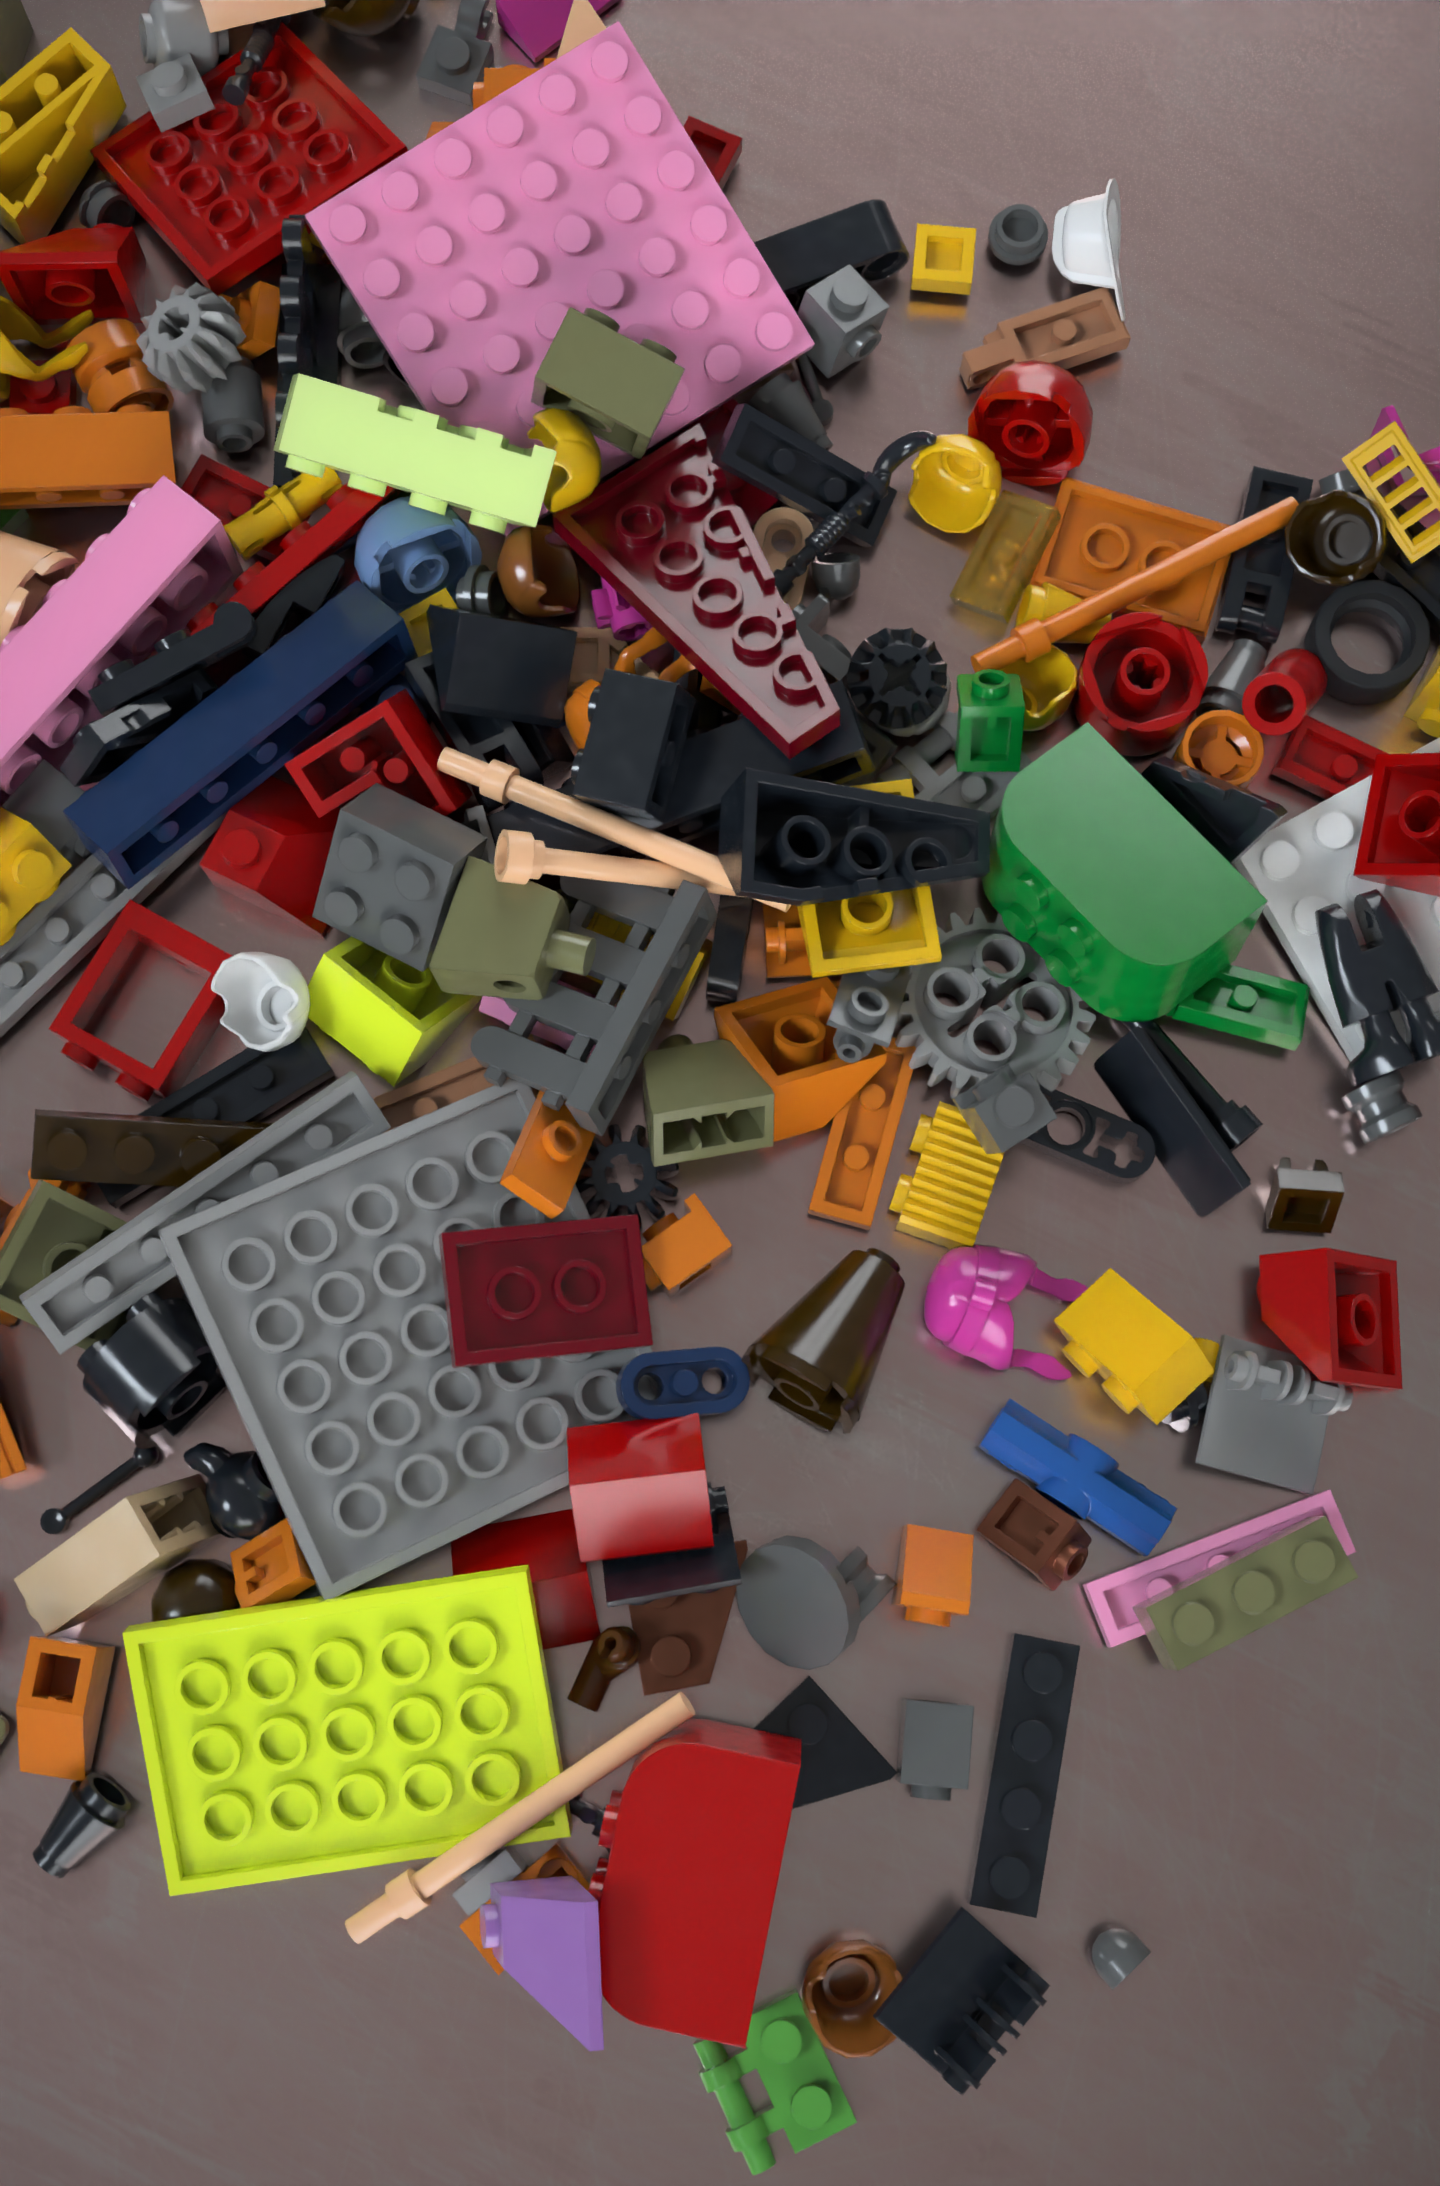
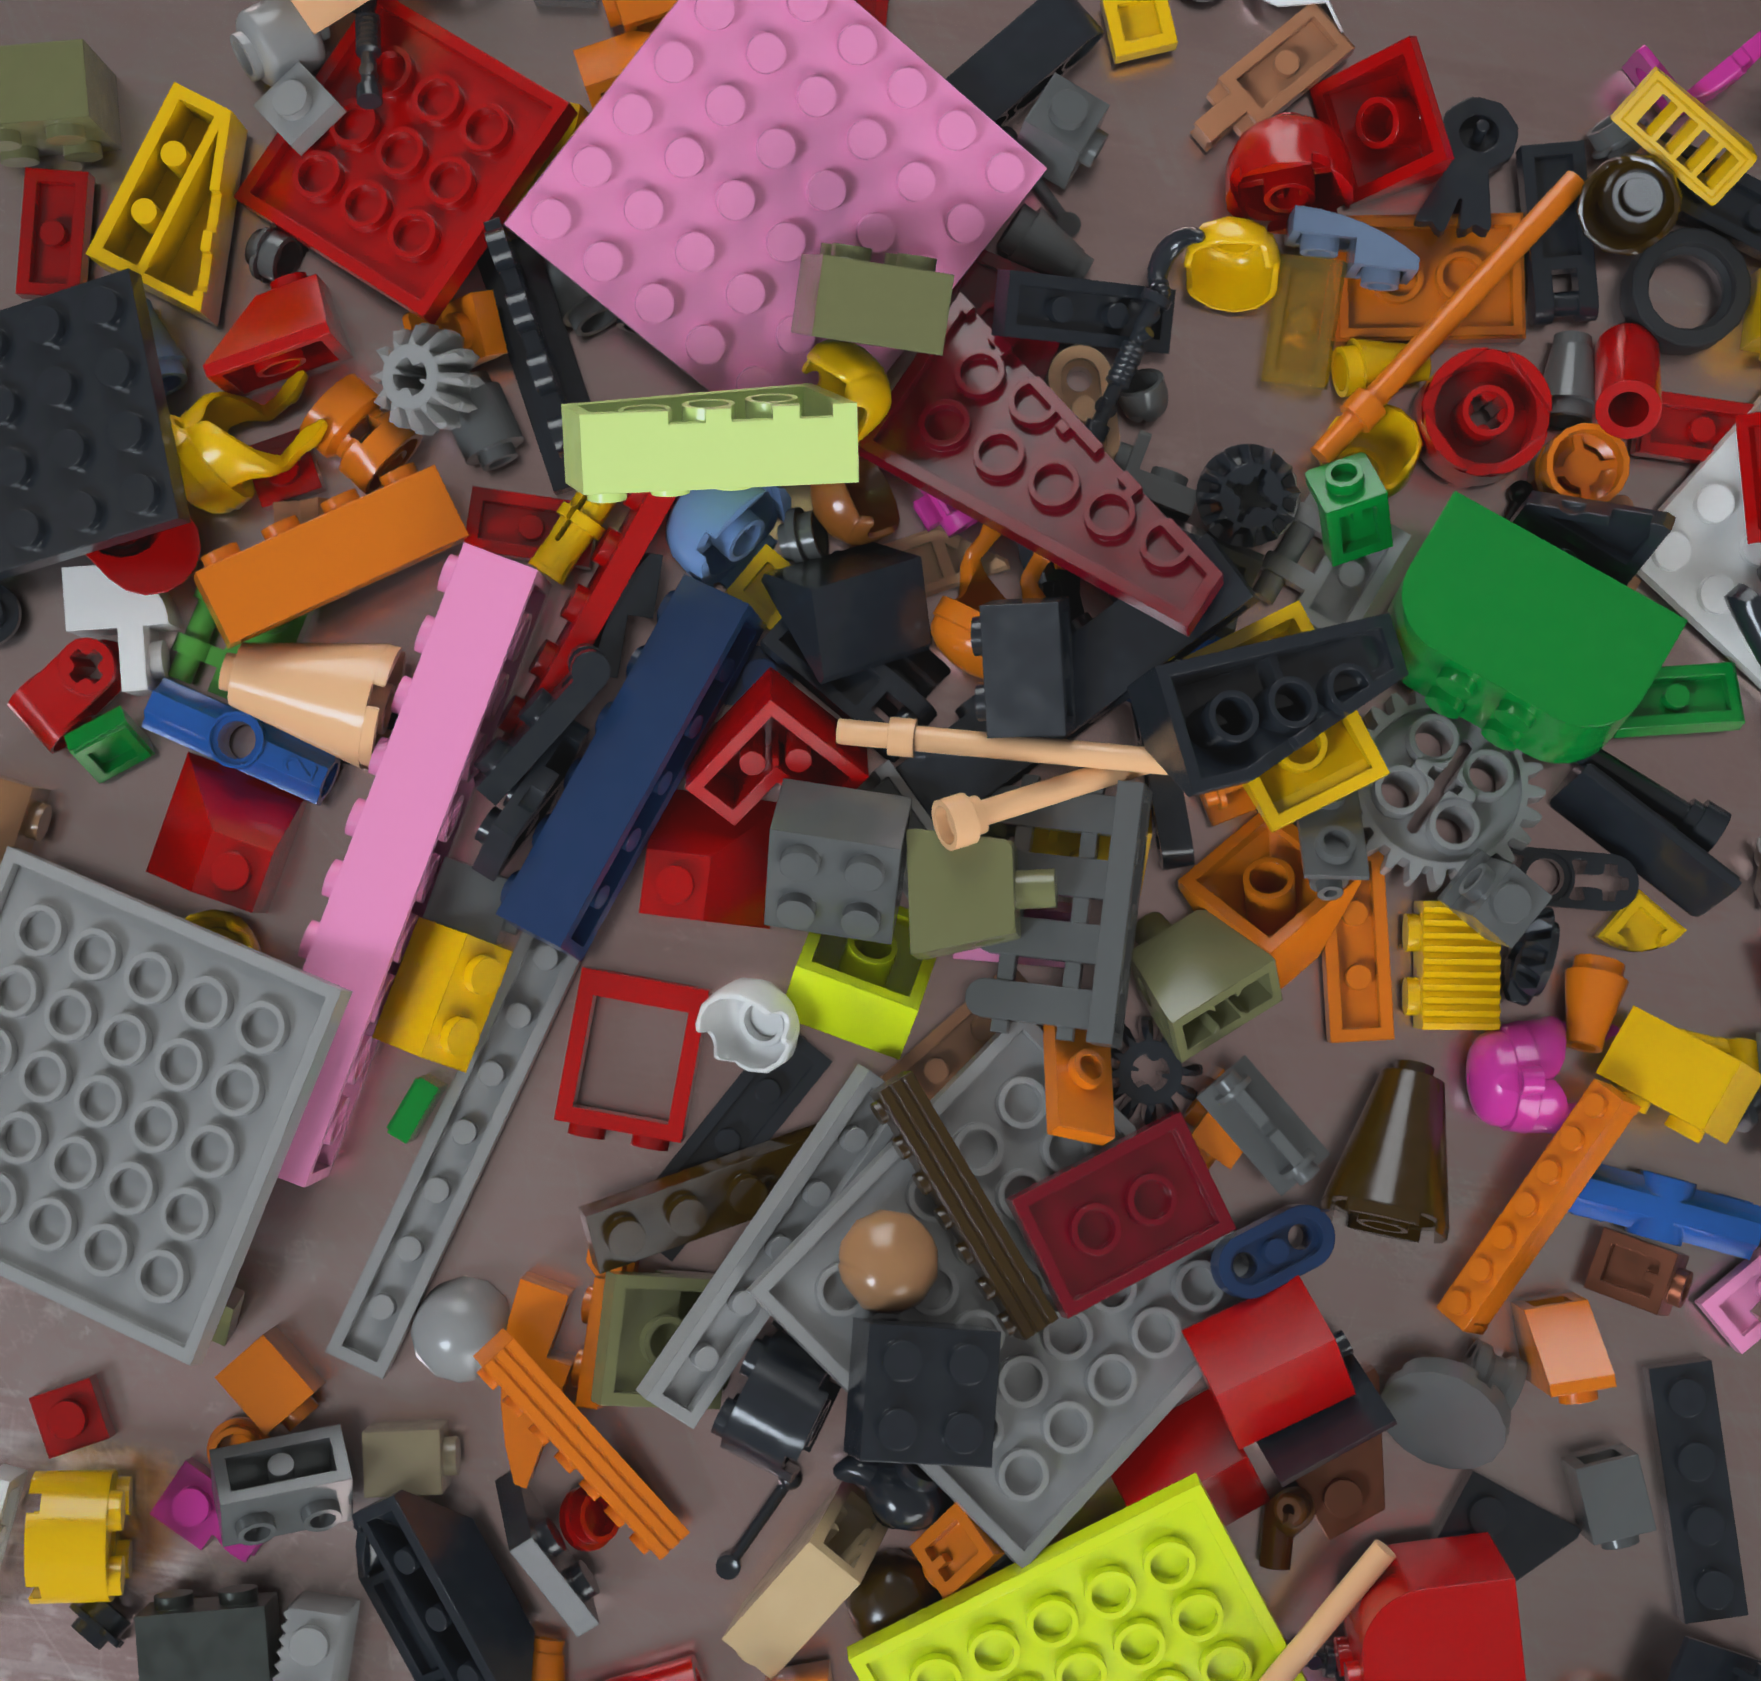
camera: 20 degrees left, 10 degrees up
none -> medium nougat hair [838,1209,938,1315]
none -> black brick [843,1317,1001,1468]
none -> dark brown piece [869,1071,1059,1341]
none -> dark grey hinge [1196,1055,1330,1196]
none -> sand blue slope [1284,205,1420,291]
none -> red slope [1309,36,1455,207]
none -> black piece [1414,97,1519,238]
none -> orange piece [1436,1078,1641,1335]
none -> black gear [1502,906,1560,1006]
none -> orange cone [1565,954,1629,1053]
none -> yellow tile [1592,889,1687,952]

